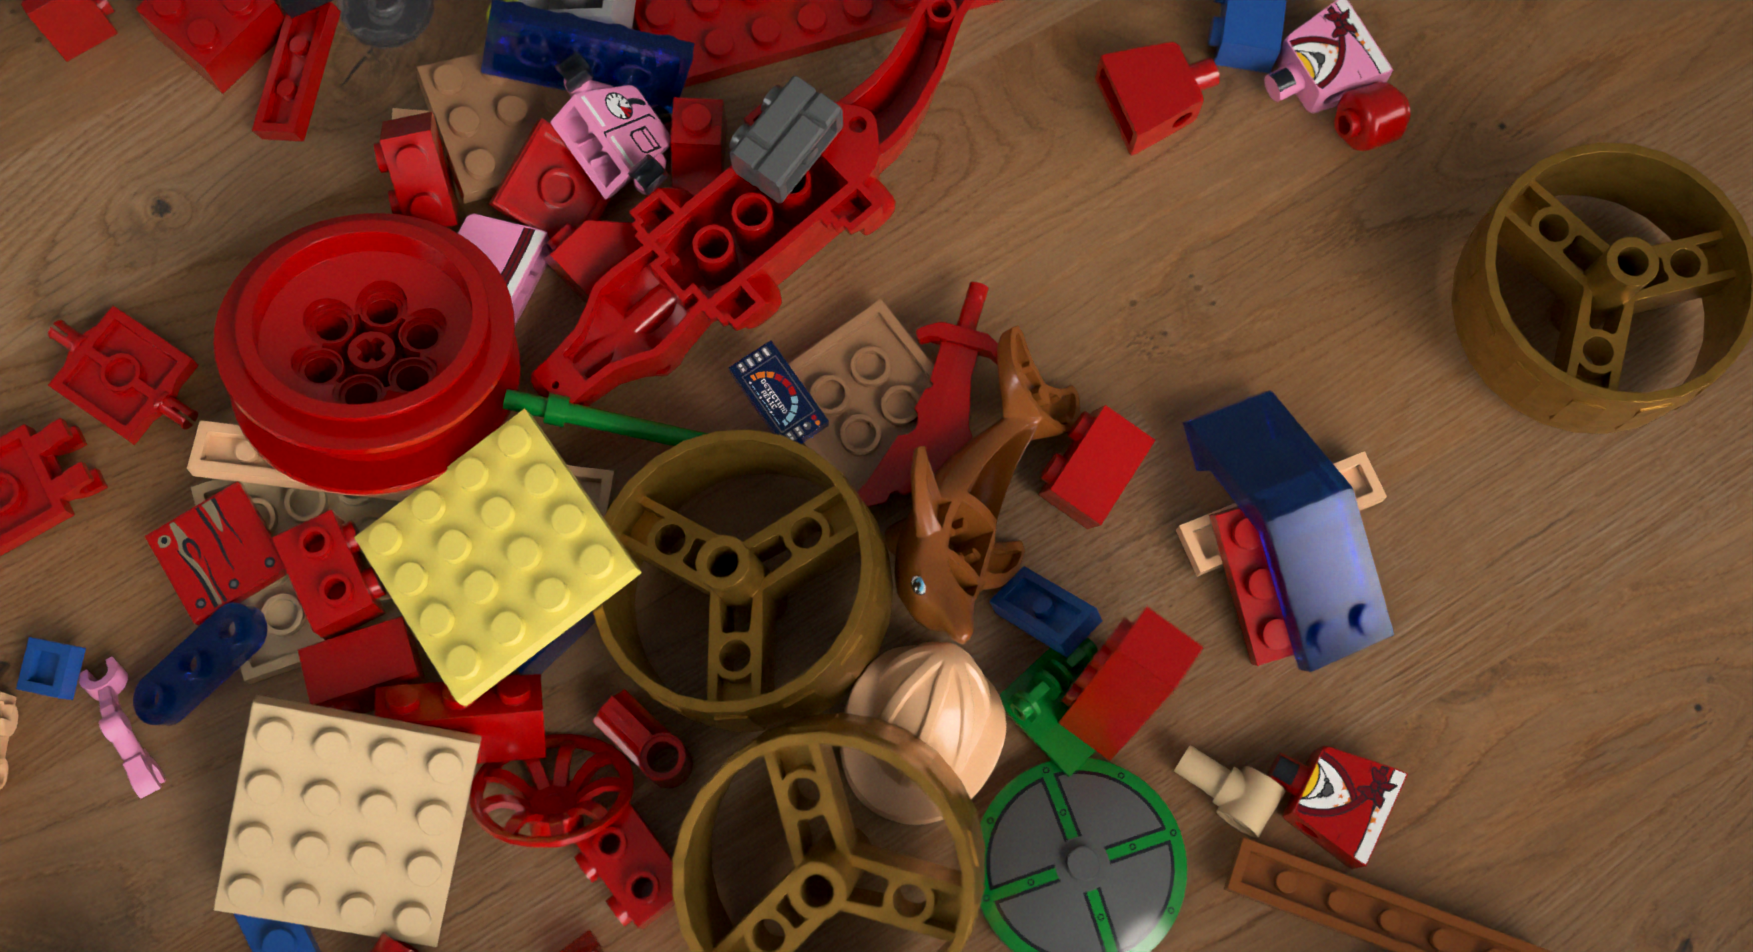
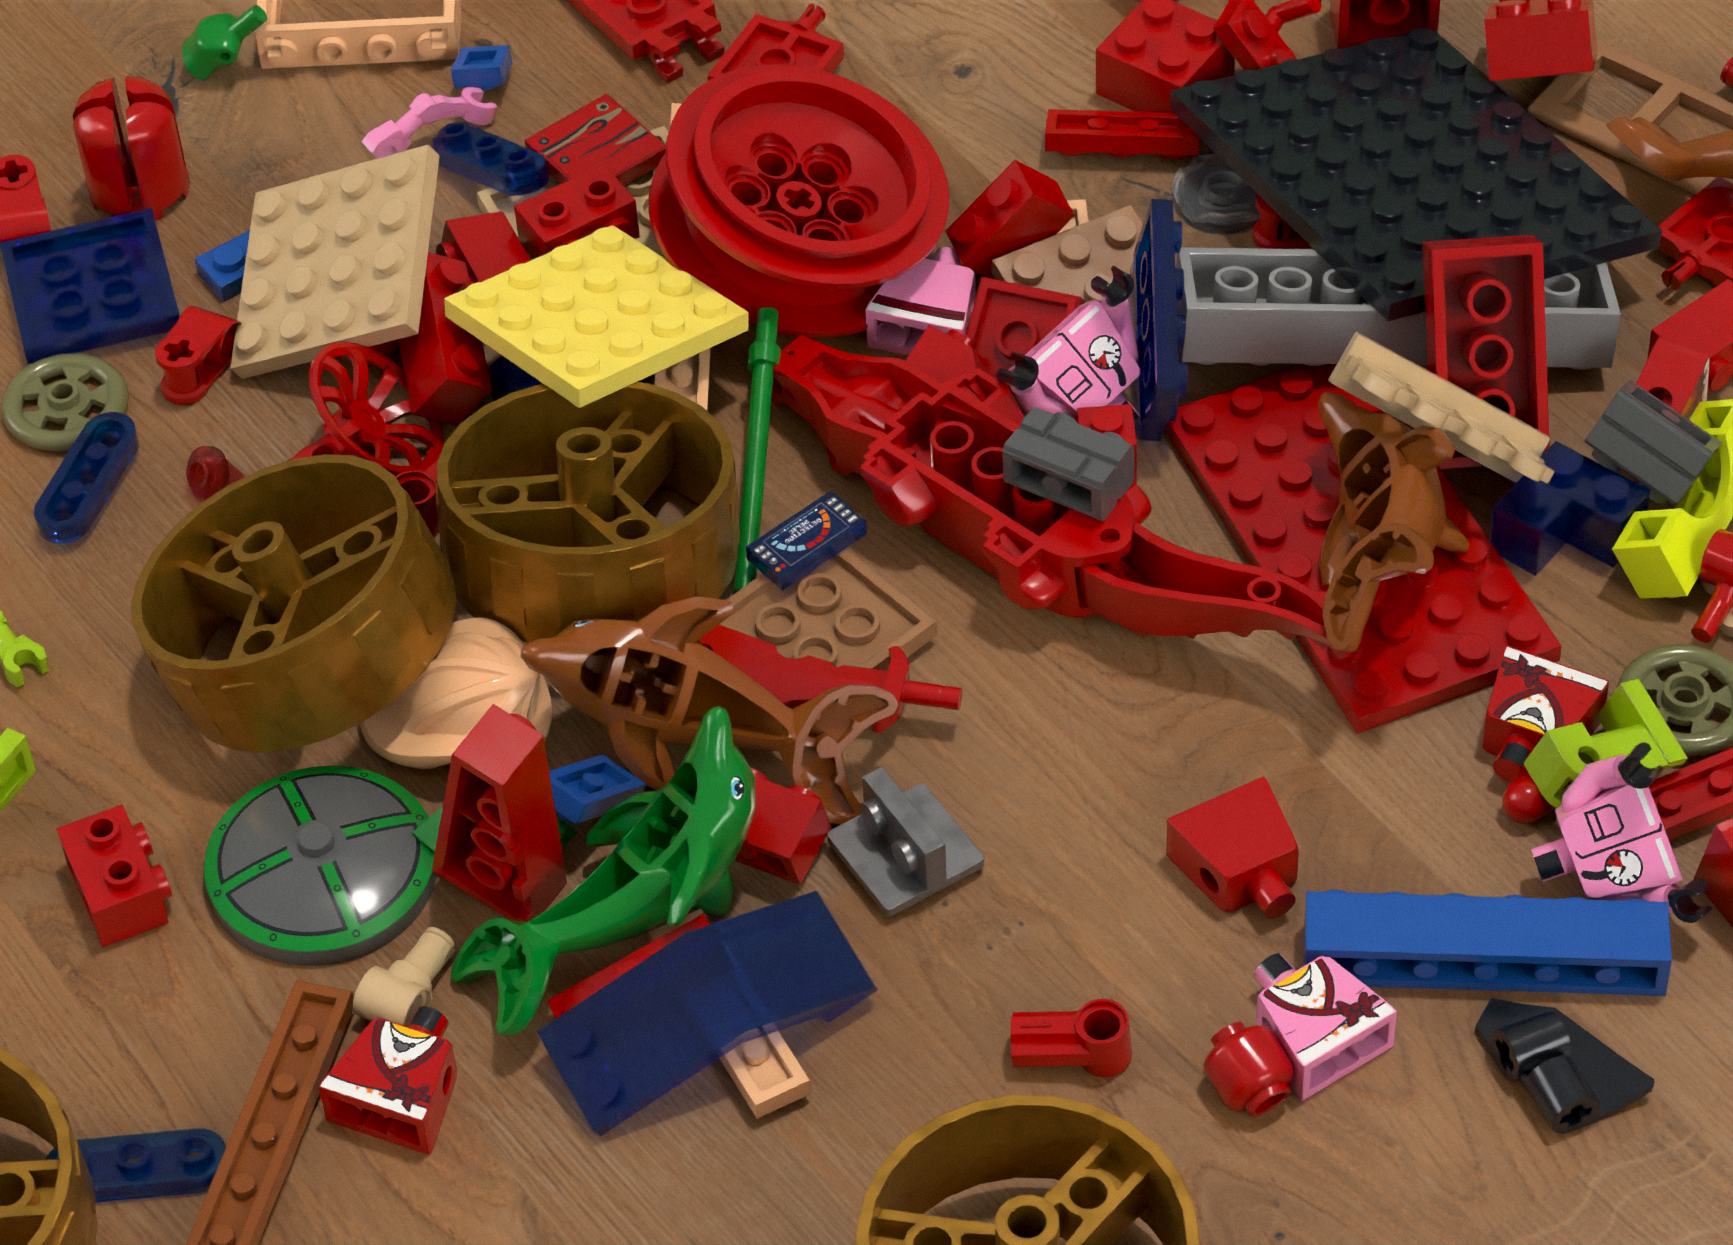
camera: 90 degrees right, 25 degrees down
none -> green animal [450,706,756,1035]
none -> flat silver bracket [827,767,984,916]
none -> red piece [1010,998,1133,1077]

